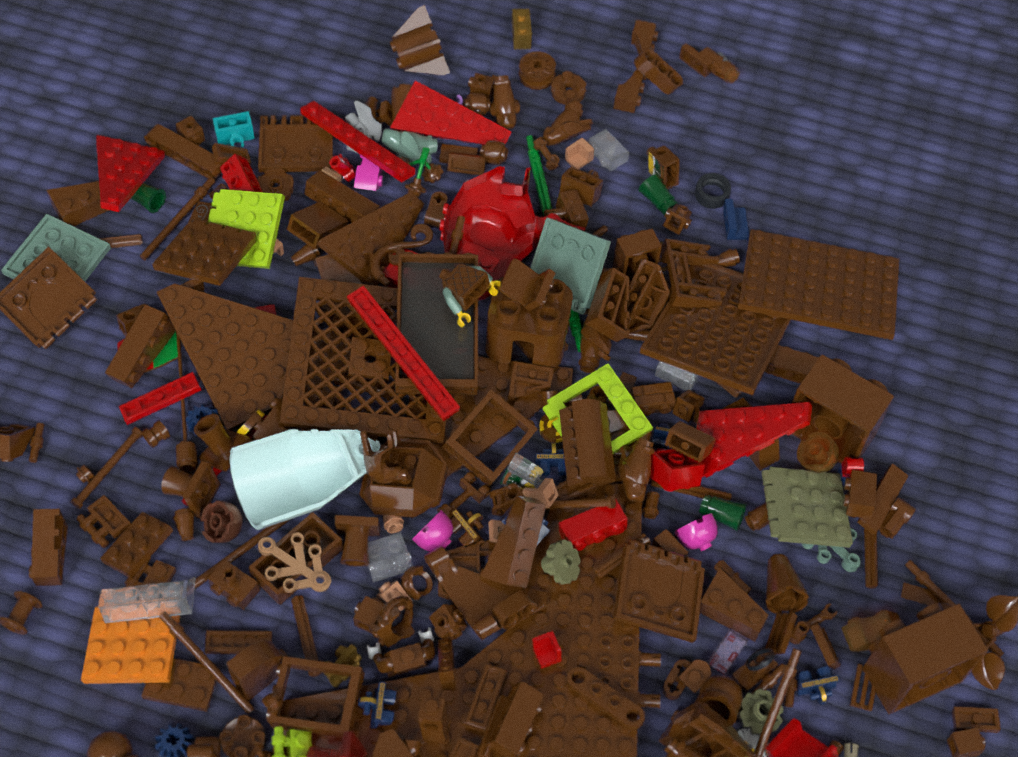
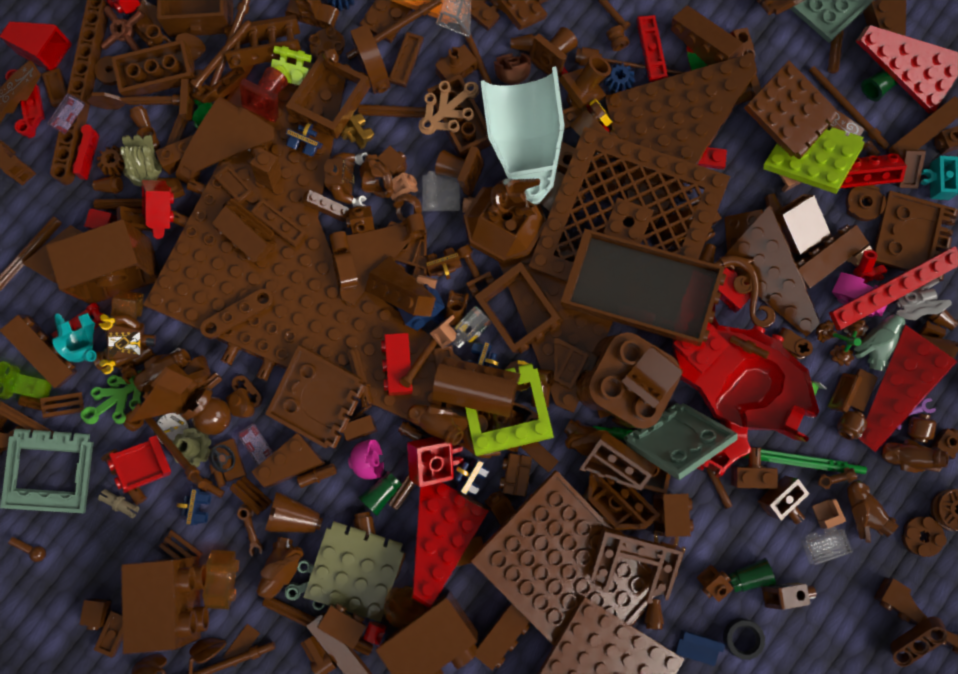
camera: 115 degrees right, 20 degrees up
red plate [347,285,460,421] -> none
dark pink cylinder [412,510,453,551] -> none
reddish brown torso [439,264,501,327] -> none
red panel [532,631,562,669] -> none
olive plant [541,539,581,585] -> none
reddish brown brick [665,421,716,462] -> none
reddish brown tile [810,624,841,669] -> none
none -> reddish brown animal [257,537,304,599]

